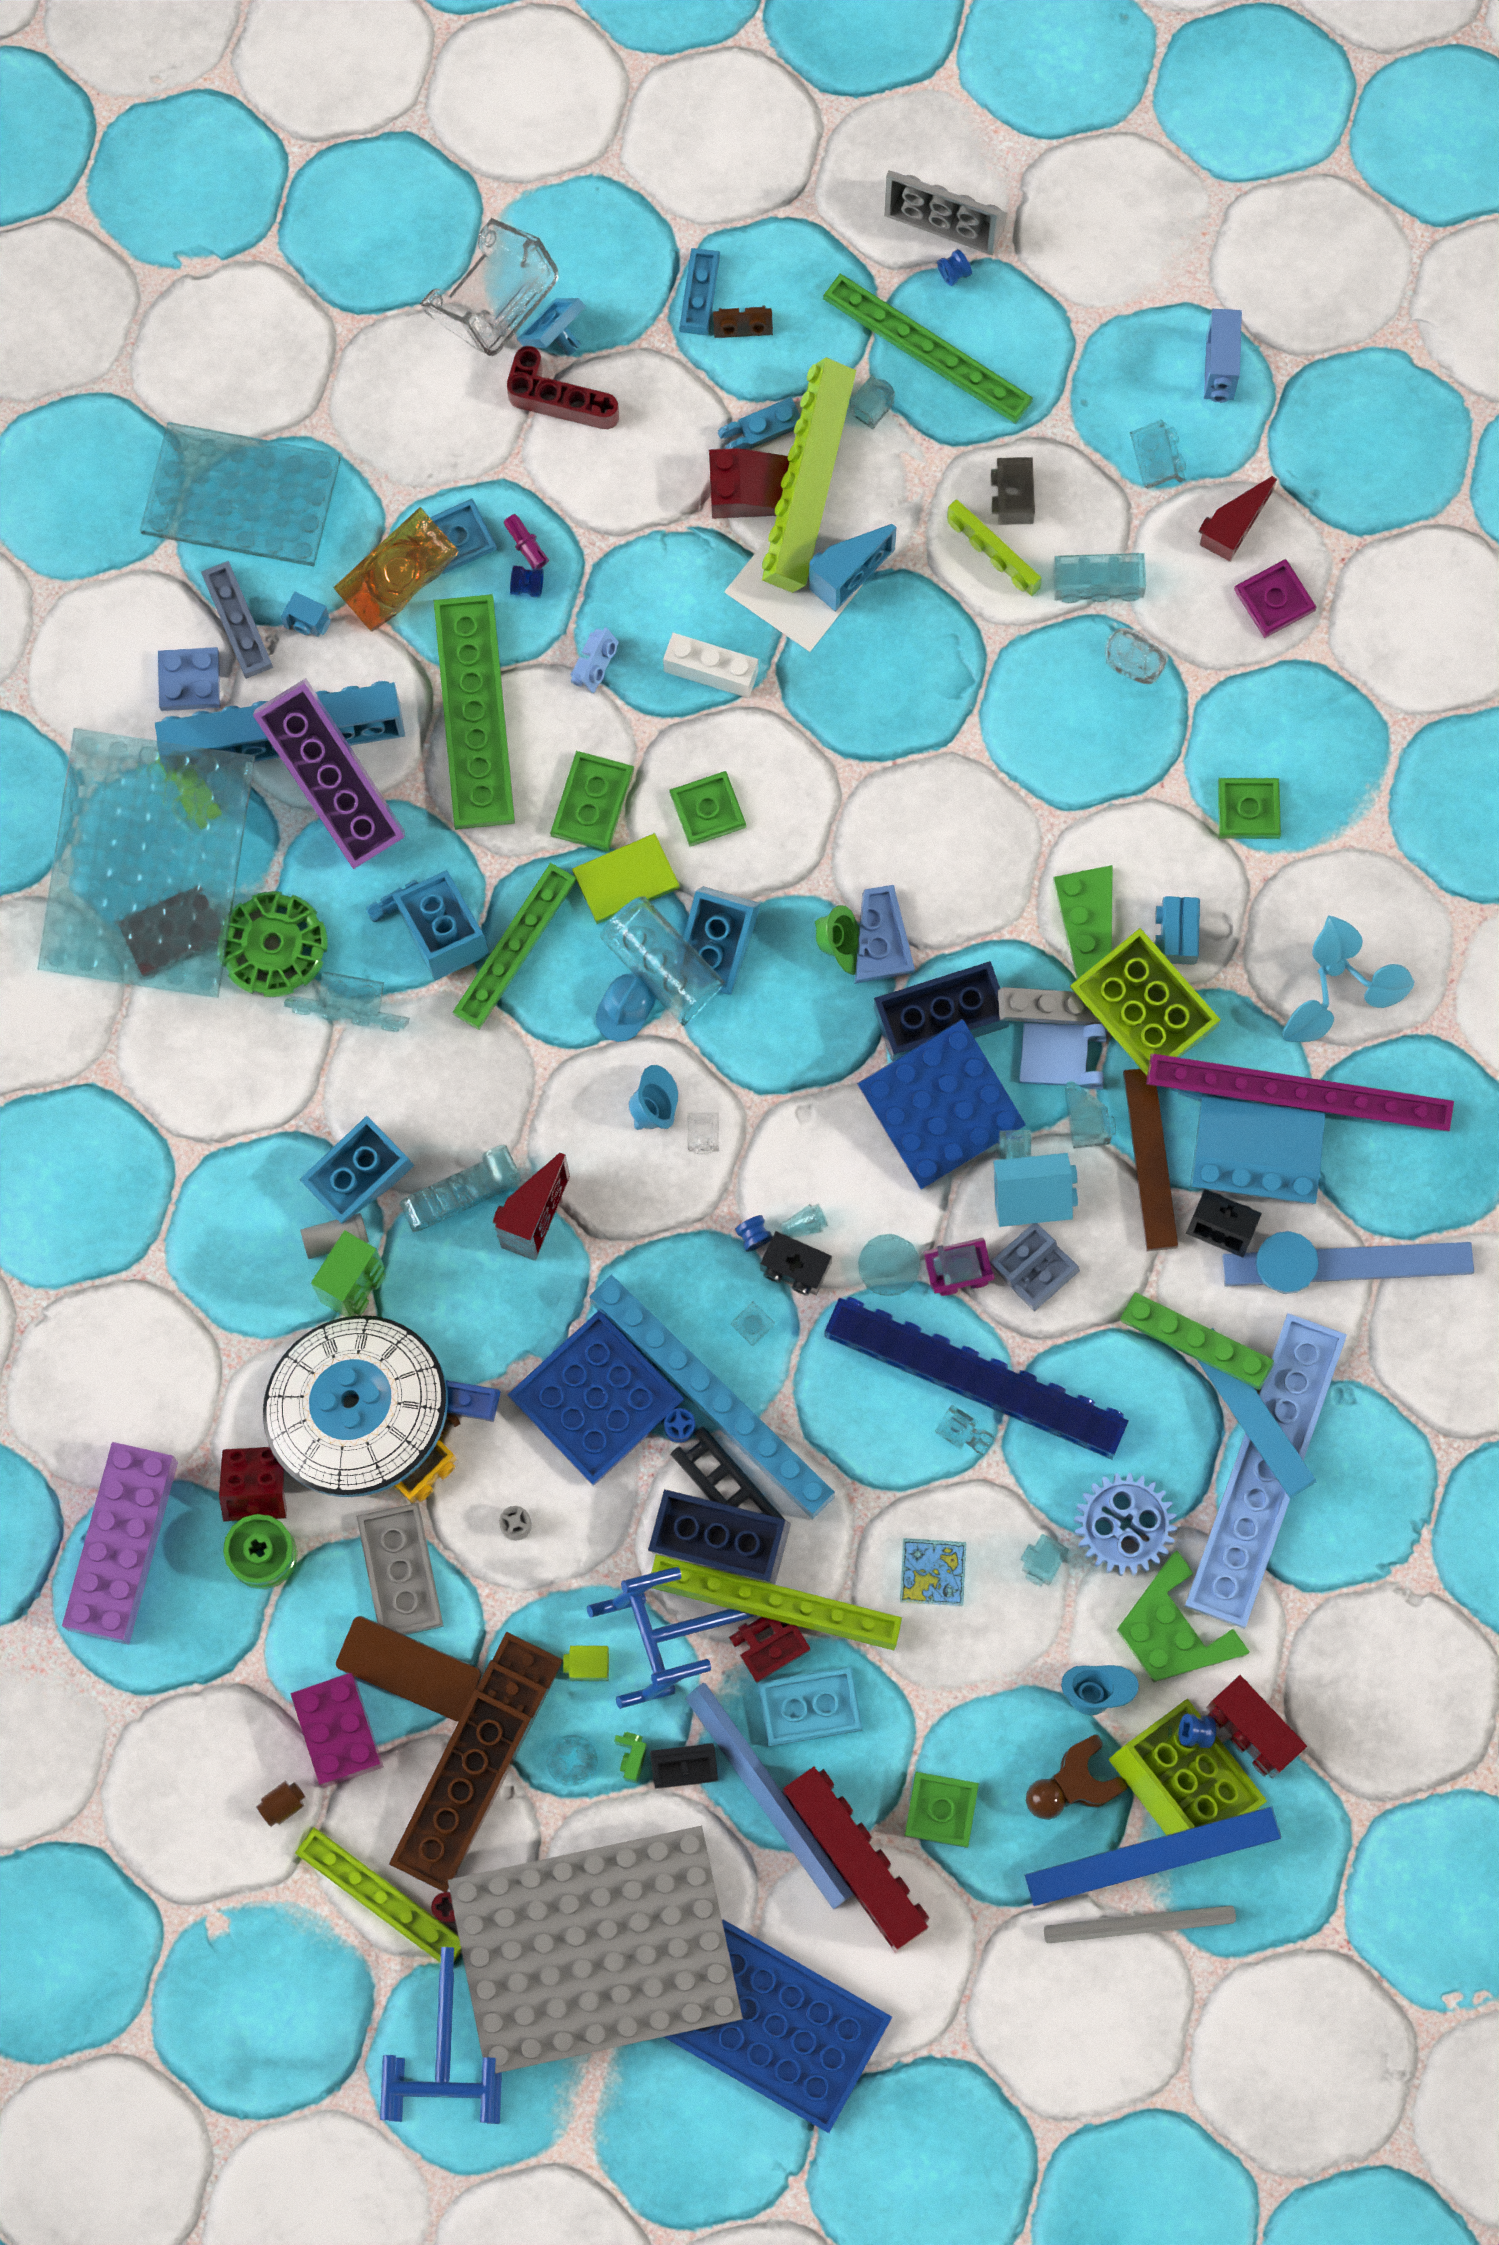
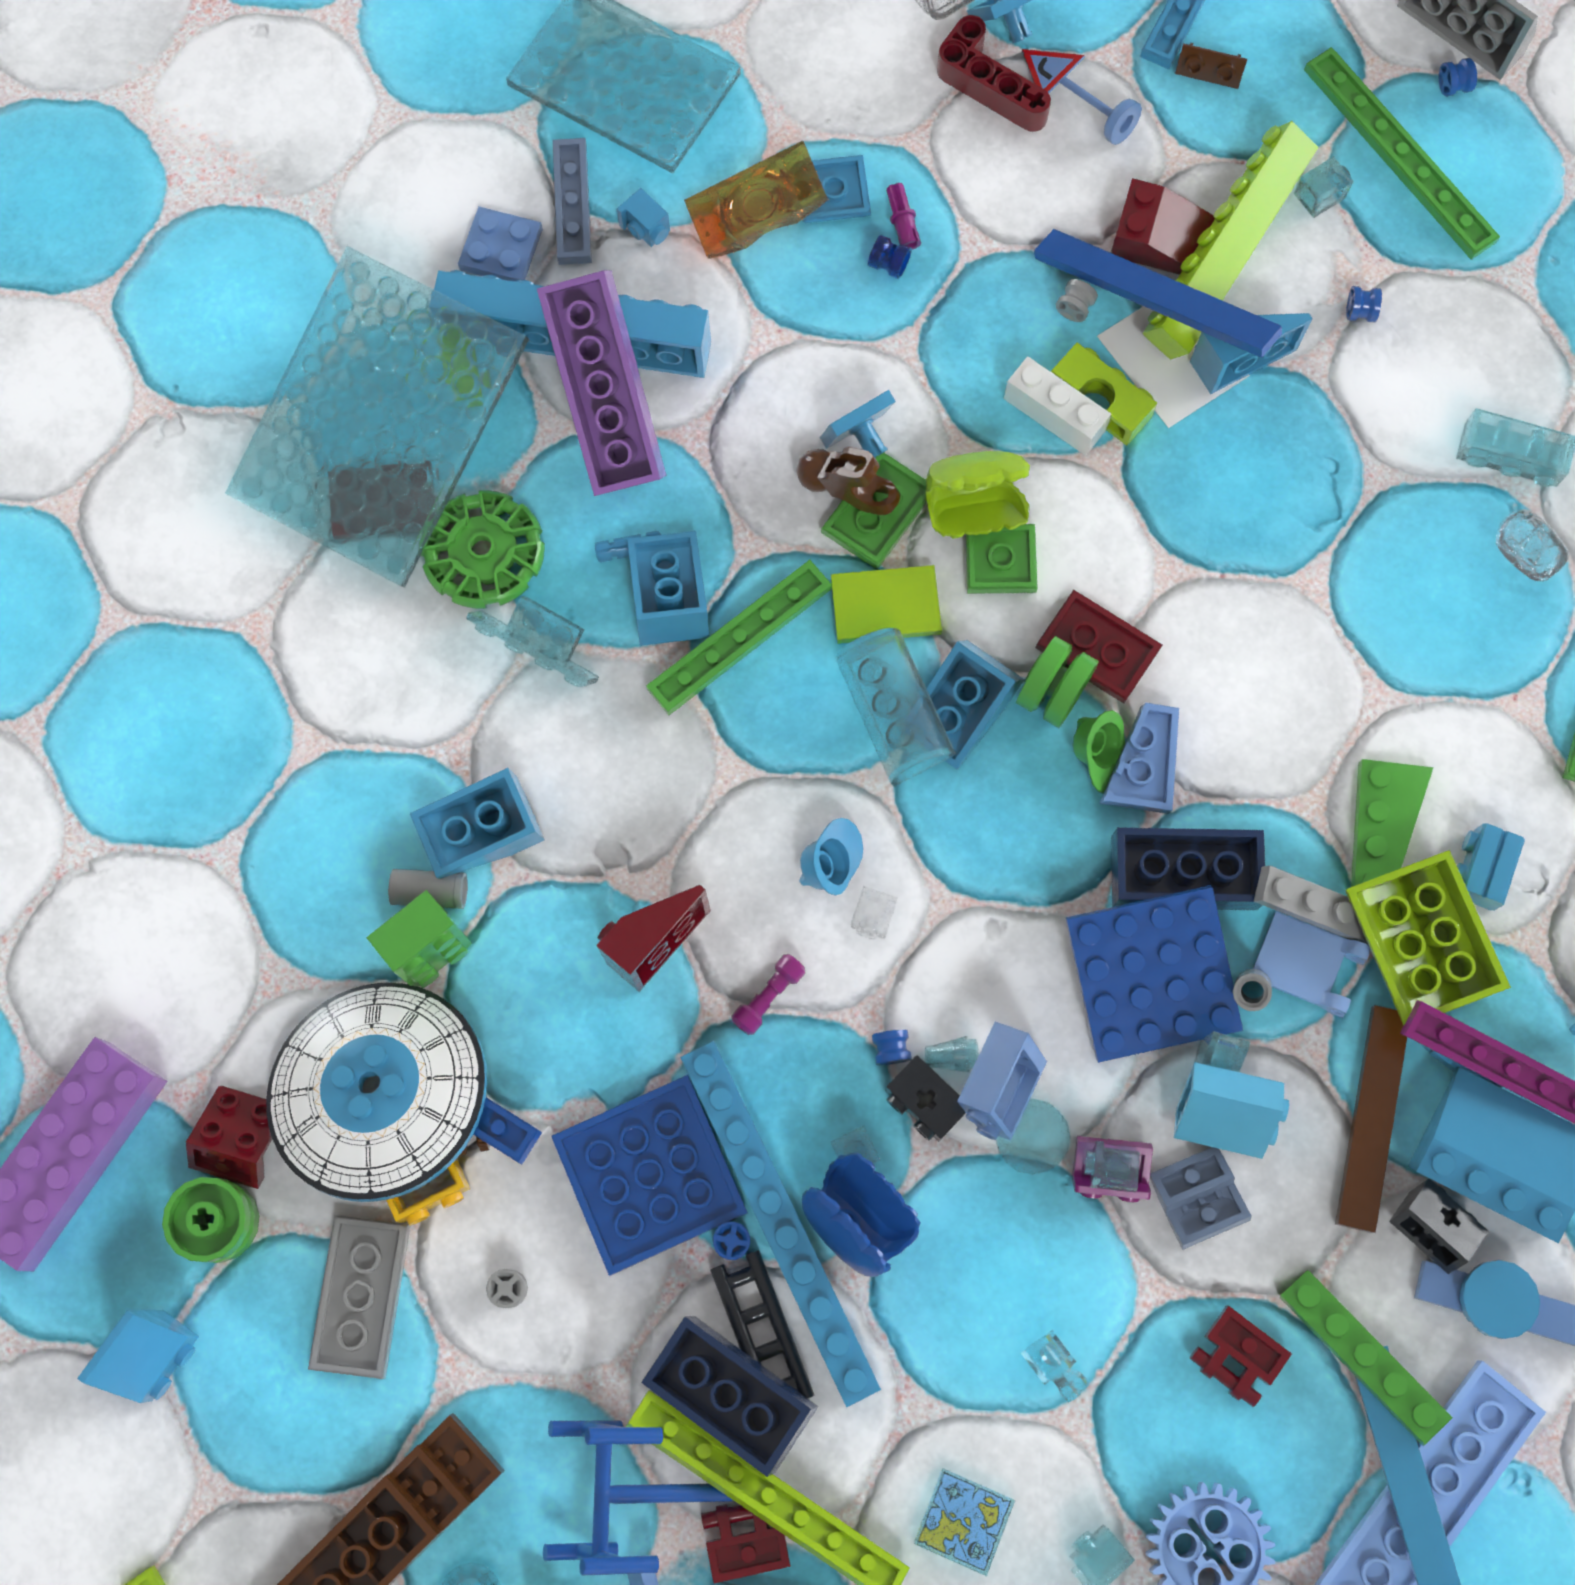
camera: 20 degrees right, 0 degrees up
reddish brown brick [256,1780,306,1827] -> none
magenta brick [290,1673,384,1788] -> none
reddish brown piece [336,1616,482,1722] -> none
clear light blue beam [399,1145,522,1232] -> none
bright green plate [433,594,515,830] -> none
lime brick [563,1646,609,1681] -> none
light blue hinge [570,627,619,693] -> none
dark azure piece [596,973,656,1042] -> none
dark azure hinge [717,397,801,449] -> none
clear blue brick [824,1297,1129,1460] -> none
lime plate [947,499,1042,596] -> none
clear smoke brick [990,457,1035,525] -> none
clear light blue slope [1065,1081,1116,1149] -> none
none -> dark azure slope [77,1310,199,1403]
none -> magenta piece [731,954,806,1035]
none -> reddish brown piece [796,447,901,515]
none -> blue animal [801,1152,921,1277]
none -> dark azure tile [819,390,896,458]
none -> lime animal [926,451,1030,539]
none -> medium blue window [957,1021,1047,1141]
none -> bright green wheel [1016,636,1099,728]
none -> medium blue piece [1022,49,1142,145]
none -> blue tile [1034,229,1282,358]
none -> dark red tile [1035,590,1163,704]
none -> lime arch [1051,342,1157,446]
none -> light grey wheel [1056,279,1098,322]
none -> dark red plate [1190,1306,1292,1407]
none -> light grey pin [1233,969,1272,1011]
none -> blue wheel [1346,286,1382,323]

